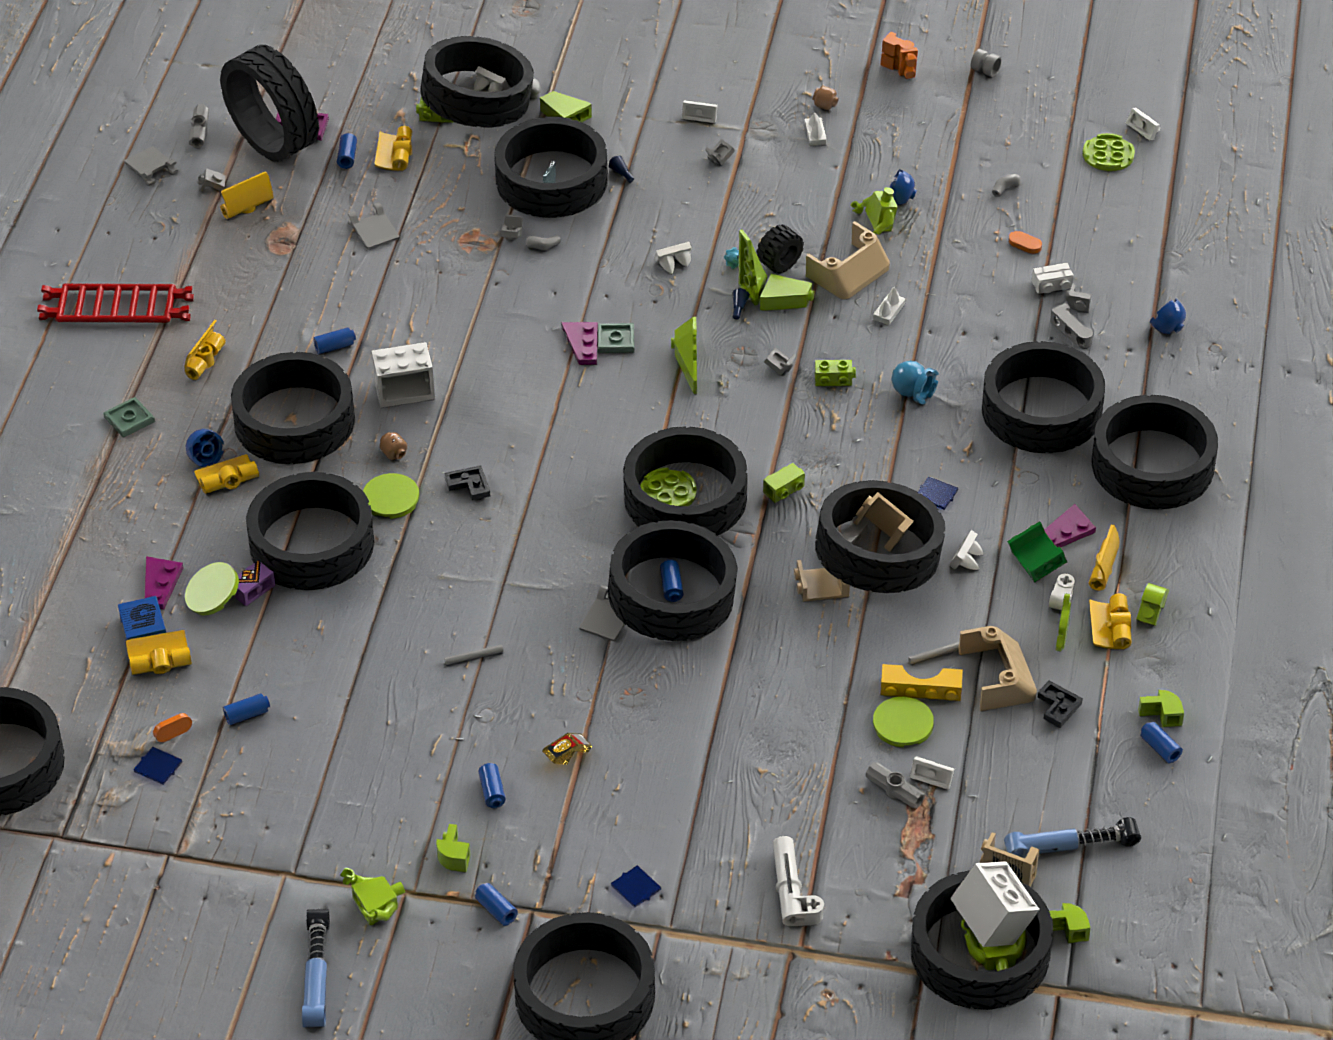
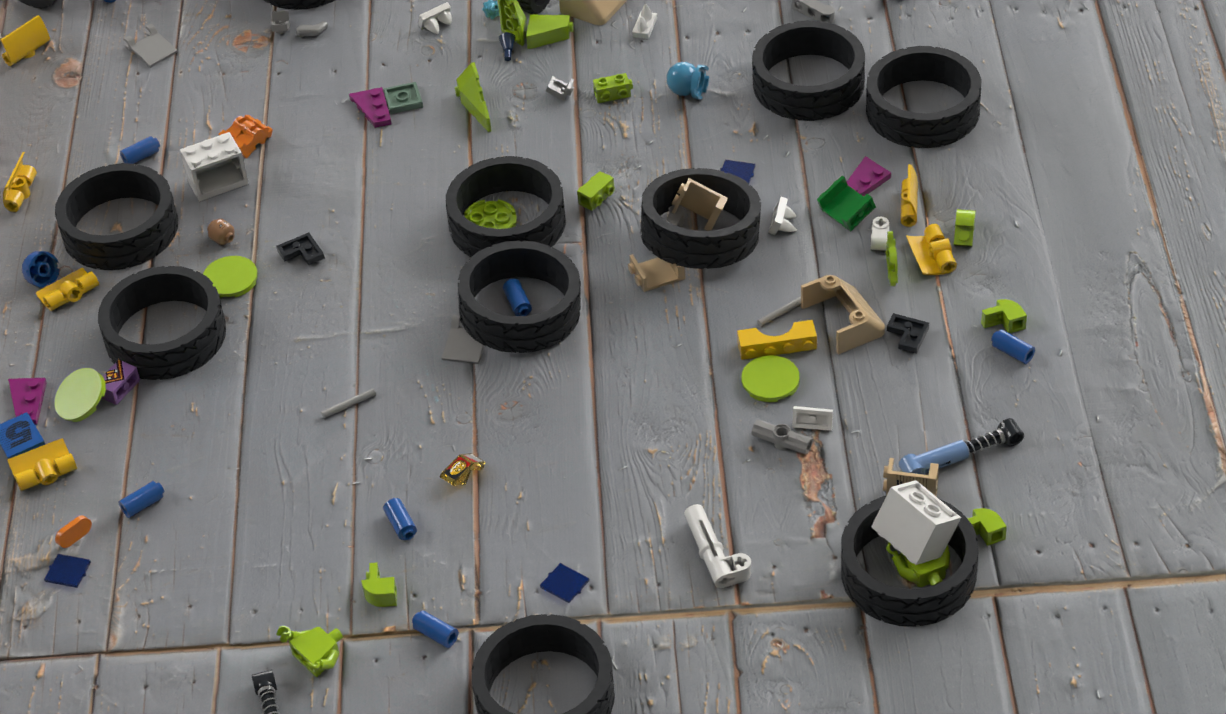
camera: 10 degrees left, 0 degrees up
none -> orange hips [218,115,273,159]

